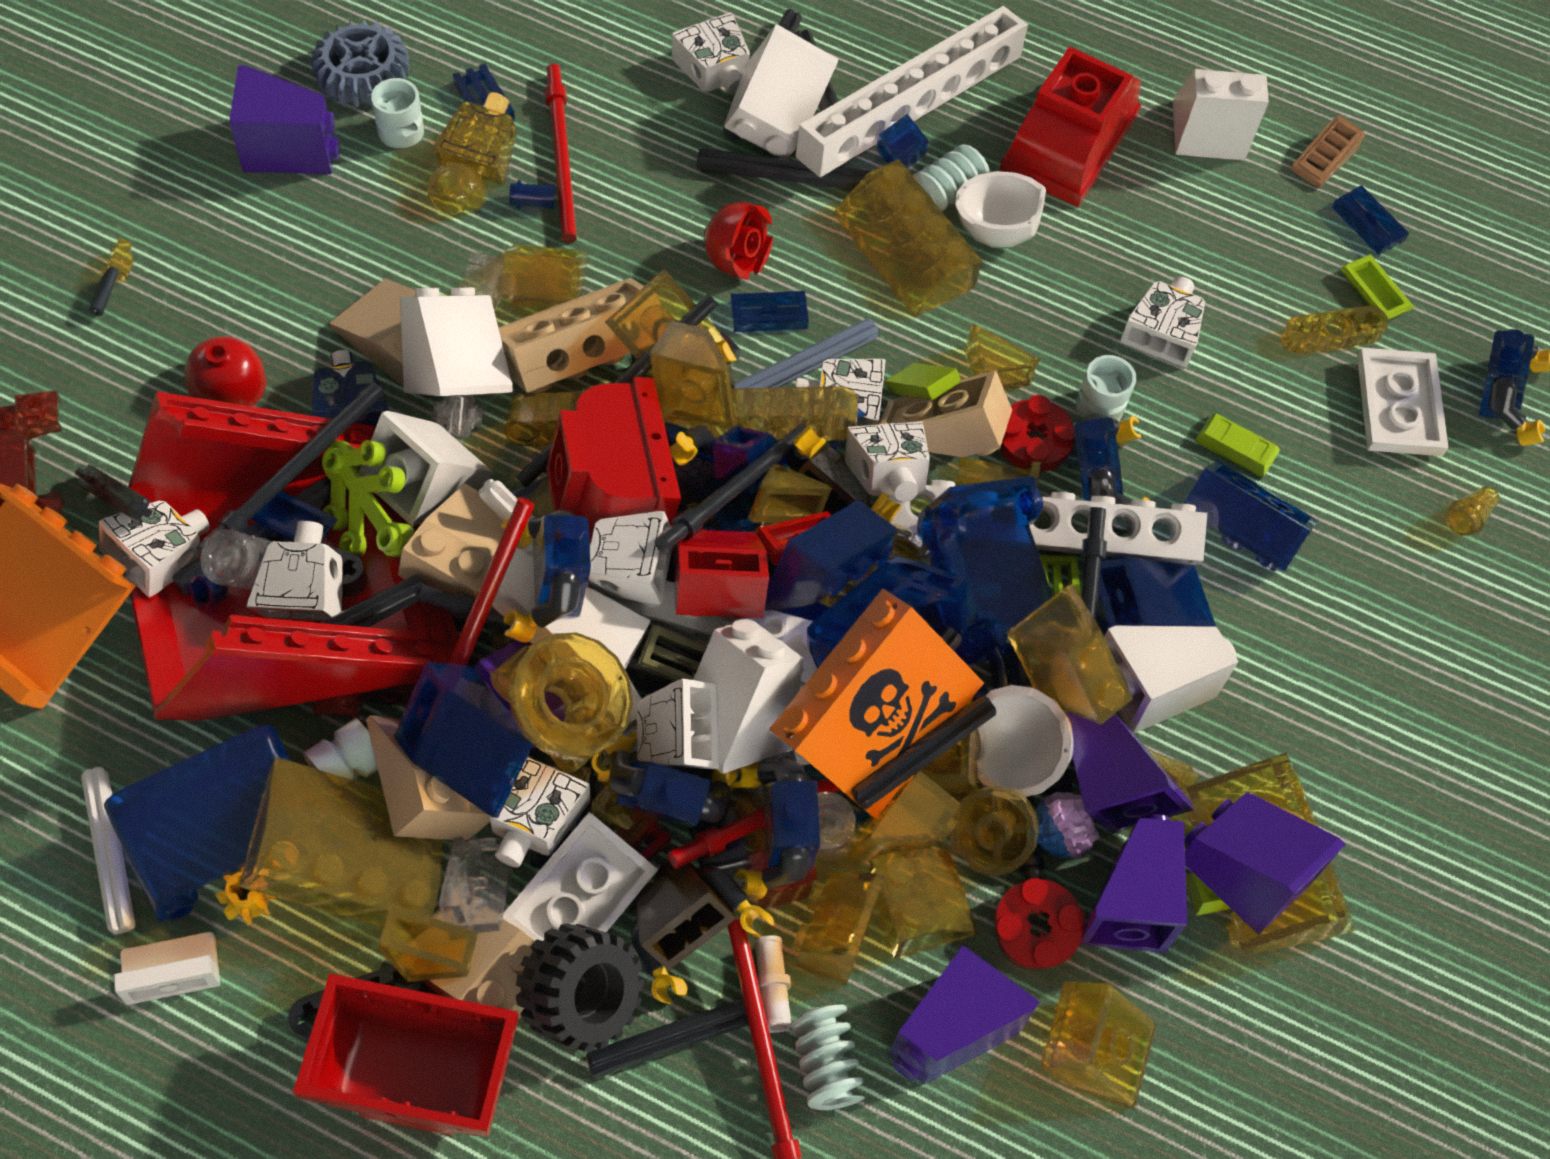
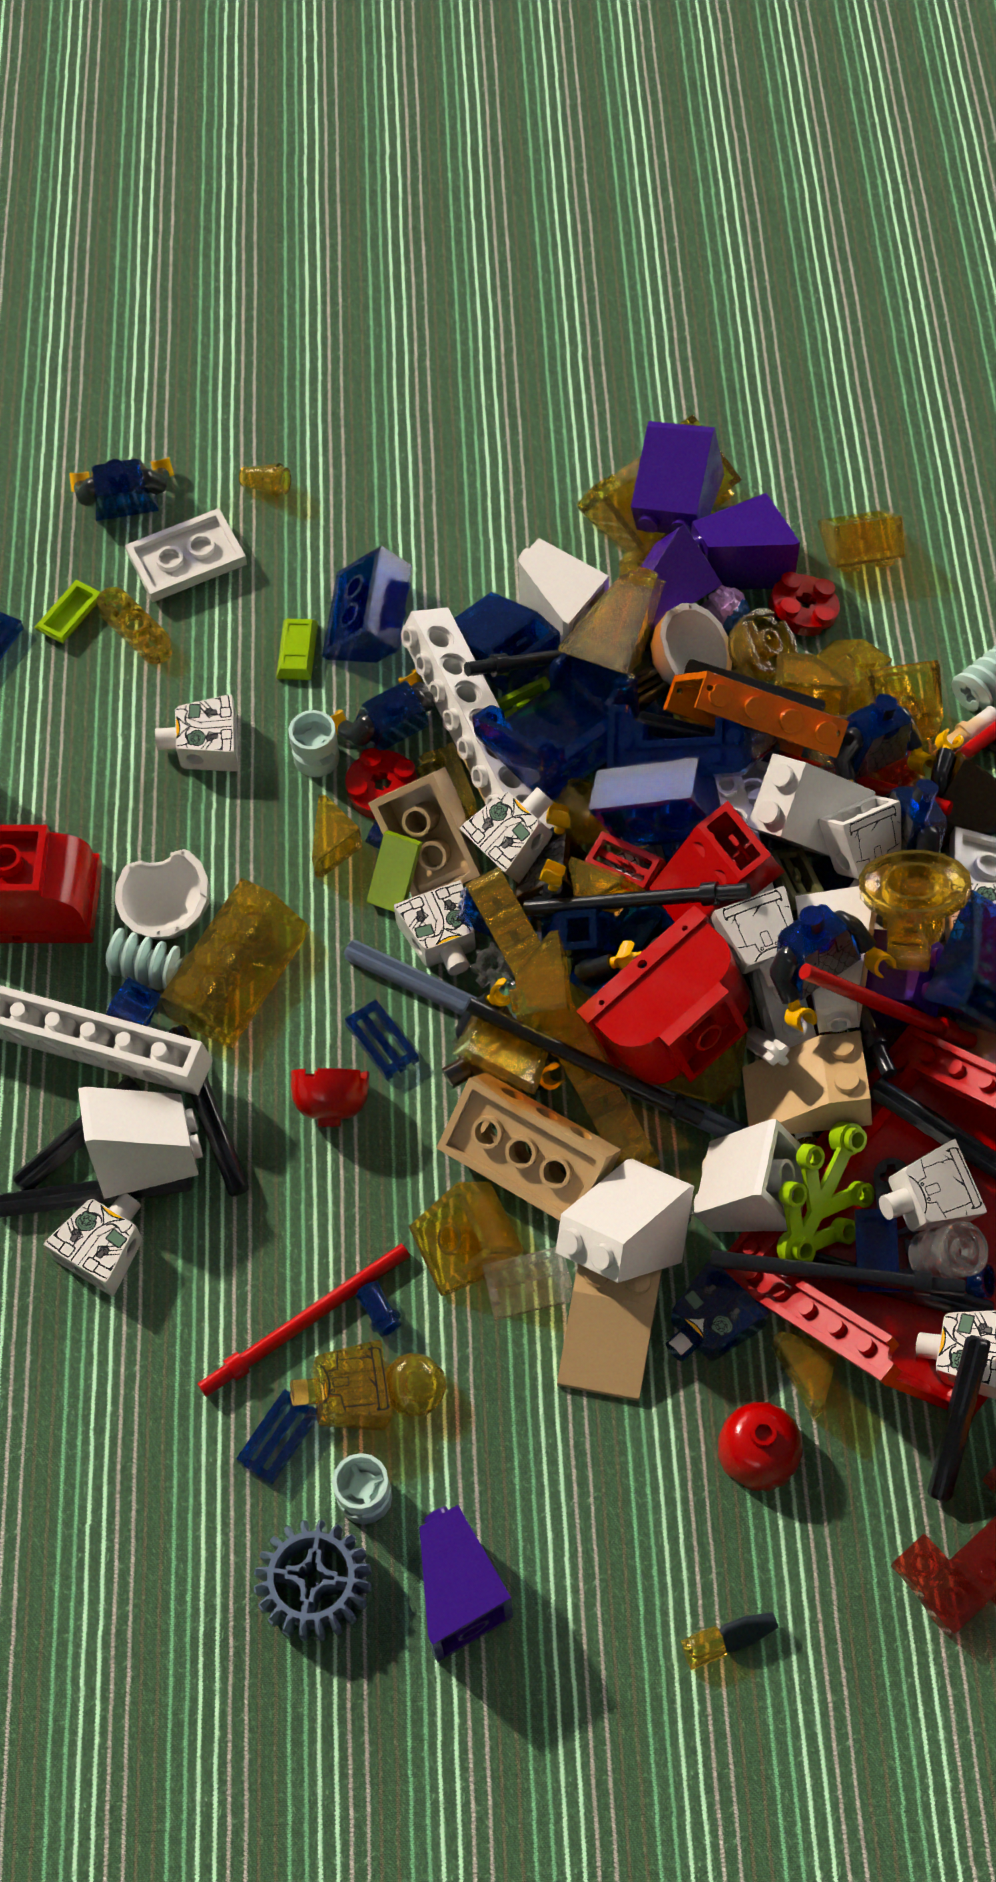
camera: 110 degrees left, 0 degrees up
dark purple slope [888,945,1040,1084] -> none

